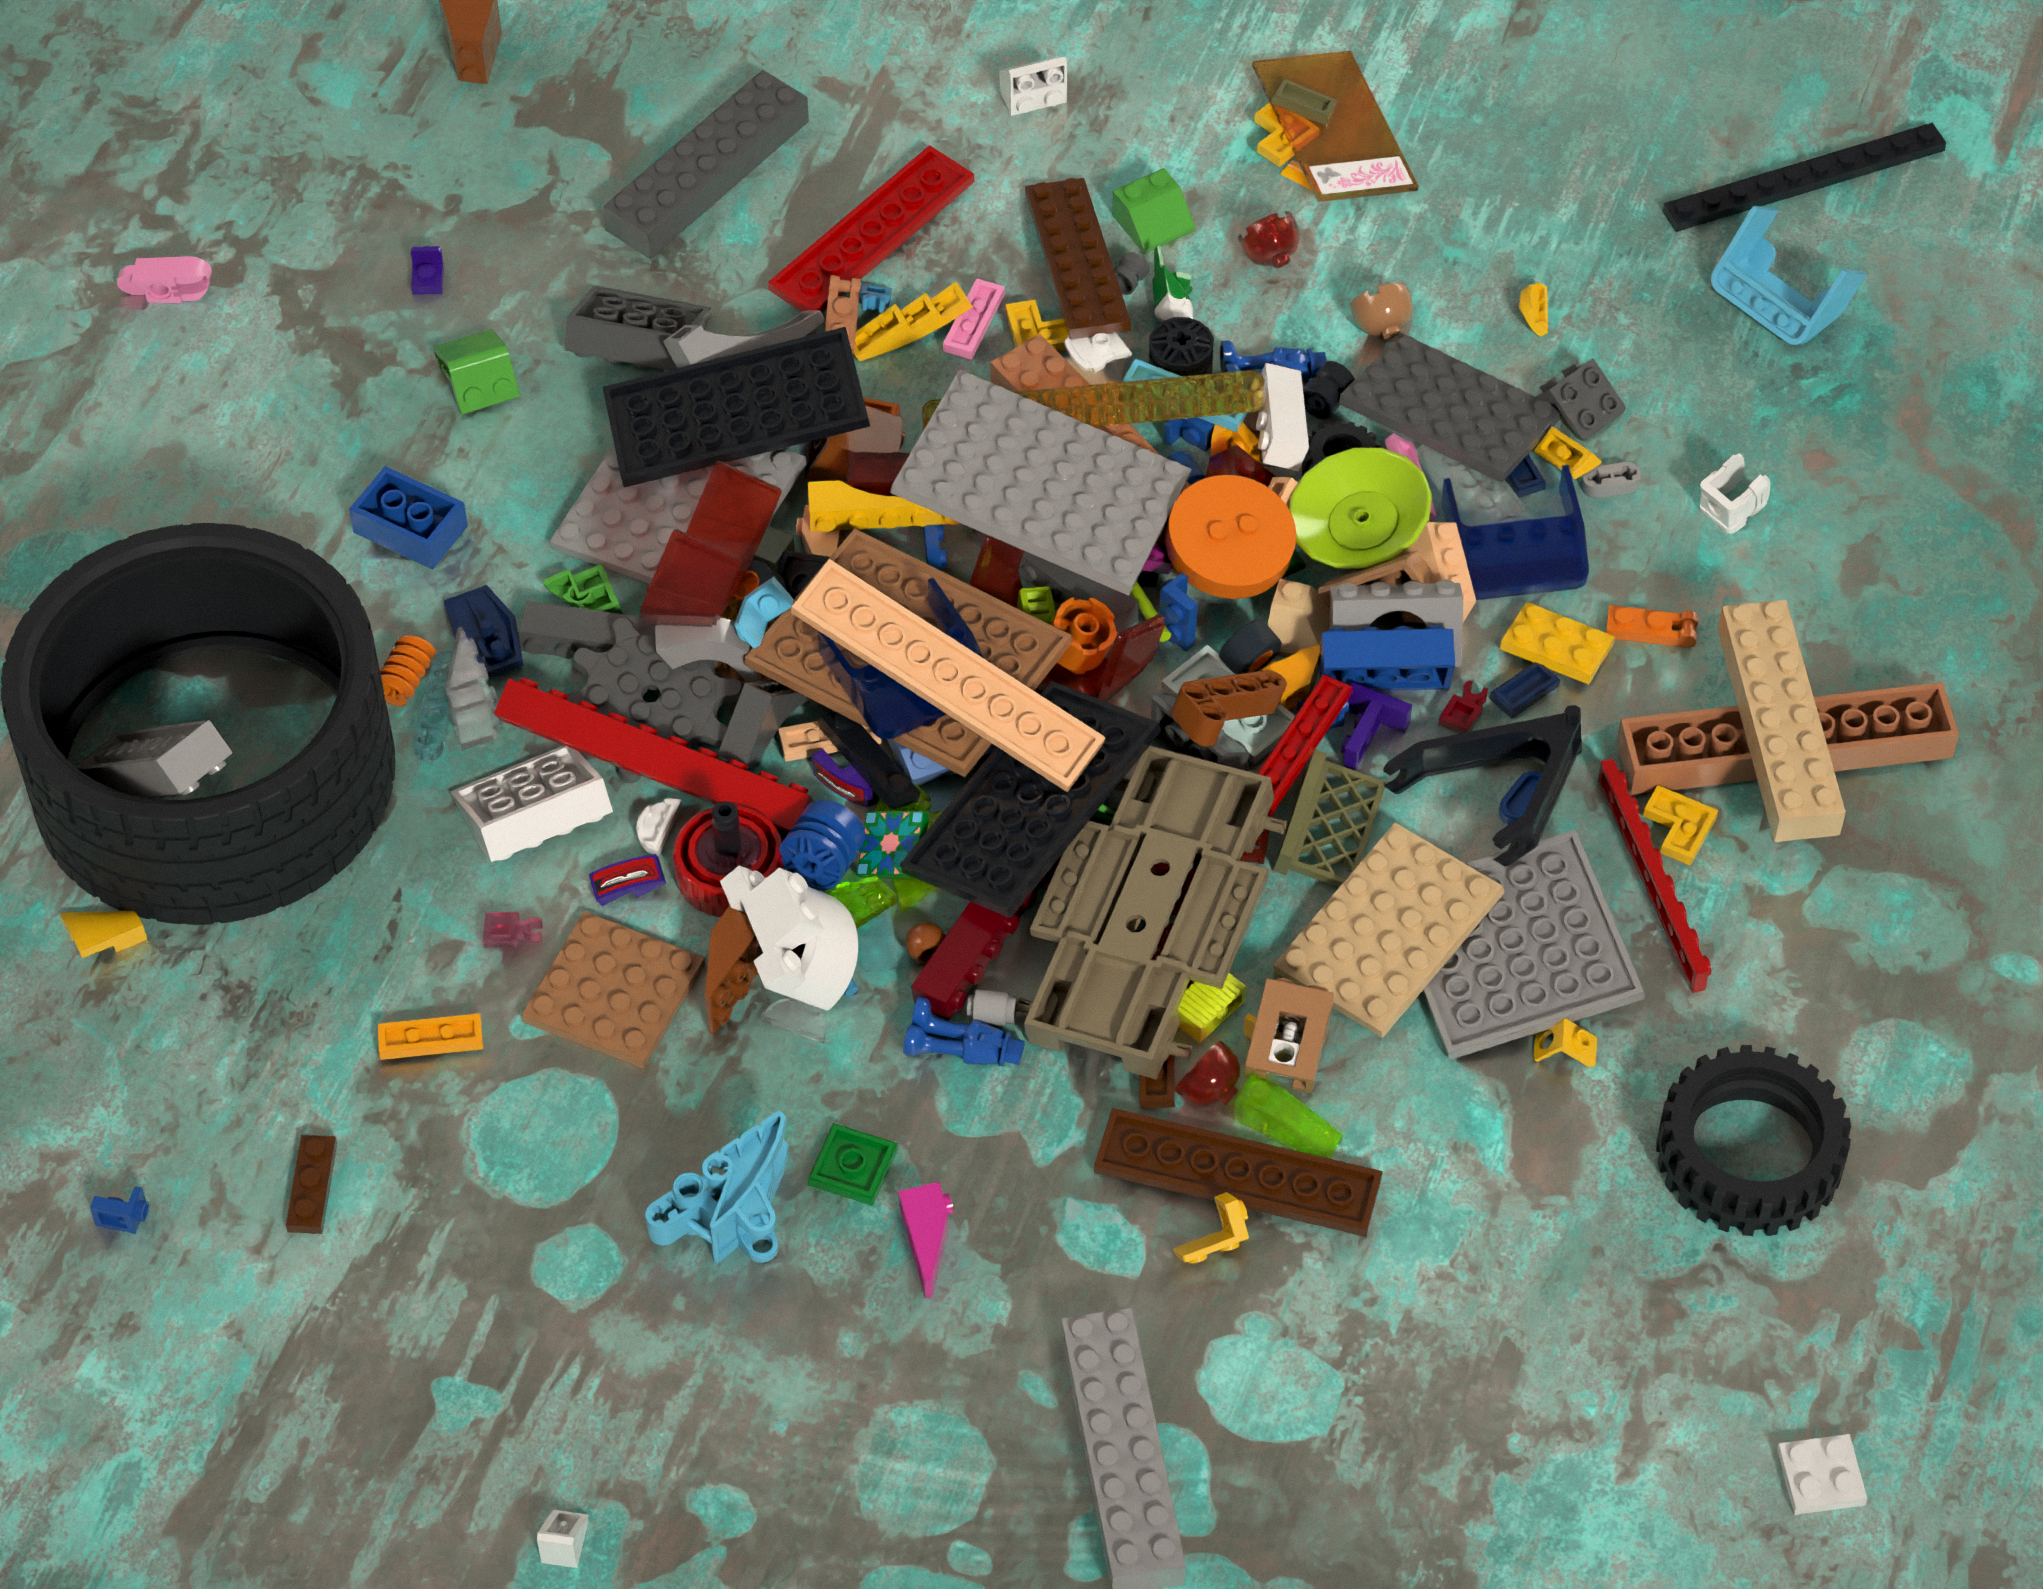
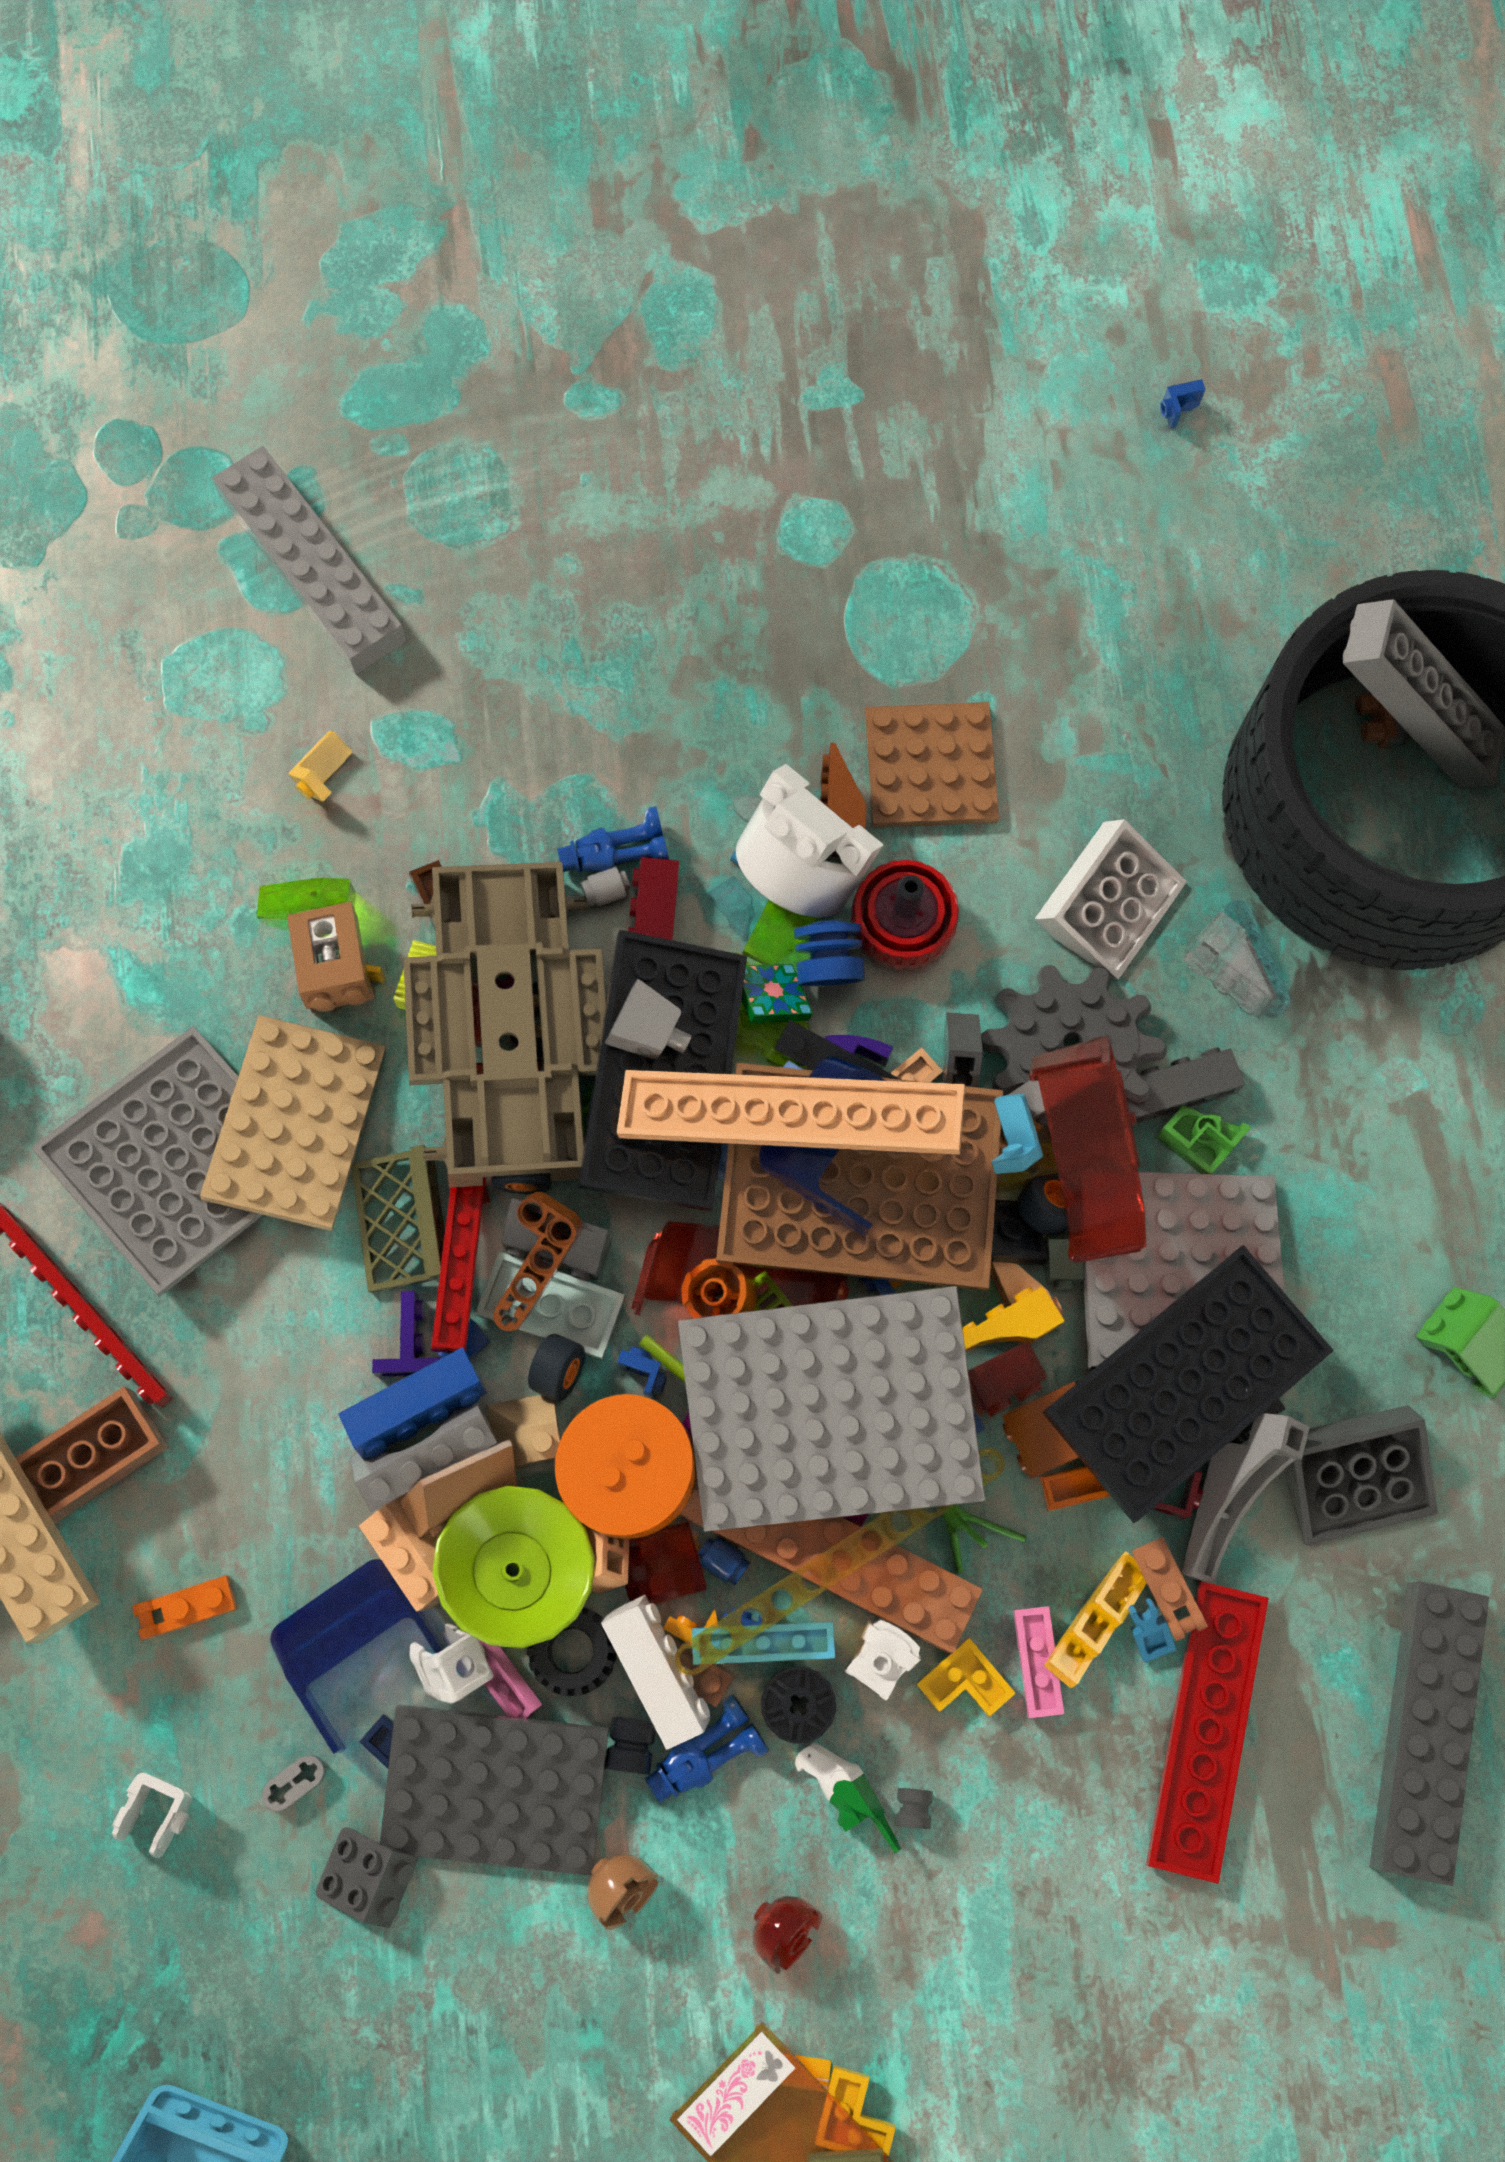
camera: 150 degrees right, 20 degrees up
reddish brown plate [286,1135,337,1234] -> none
blue brick [349,466,468,570] -> none
light orange plate [378,1013,483,1060] -> none
orange piece [380,635,436,706] -> none
dark blue piece [444,585,524,678] -> none
clear pink plate [483,912,543,948] -> none
red brick [494,677,814,833] -> none
white slope [537,1510,589,1568] -> none
slope [589,854,666,906] -> none
white plate [636,798,682,857] -> none
medium azure piece [645,1110,789,1263] -> none
green tile [807,1123,898,1206] -> none
dark pink slope [898,1182,953,1298] -> none
dark orange piece [905,921,946,964] -> none
white slope [999,57,1067,116] -> none
reddish brown plate [1025,178,1131,340] -> none
reddish brown plate [1094,1108,1383,1237] -> none
bright green slope [1112,168,1195,254] -> none
clear red cylinder [1174,1040,1241,1108] -> none
light orange slope [1262,644,1320,711] -> none
black piece [1383,705,1582,867] -> none
dark red plate [1438,680,1488,734] -> none
dark blue tile [1490,662,1560,719] -> none
blue tile [1499,771,1542,825] -> none
yellow plate [1500,601,1615,685] -> none
yellow plate [1519,282,1548,337] -> none
yellow slope [1533,426,1602,479] -> none
yellow bracket [1533,1018,1597,1068] -> none
yellow plate [1643,785,1719,866] -> none
none -> white piece [409,1623,494,1703]
none -> light grey torso [605,979,692,1059]

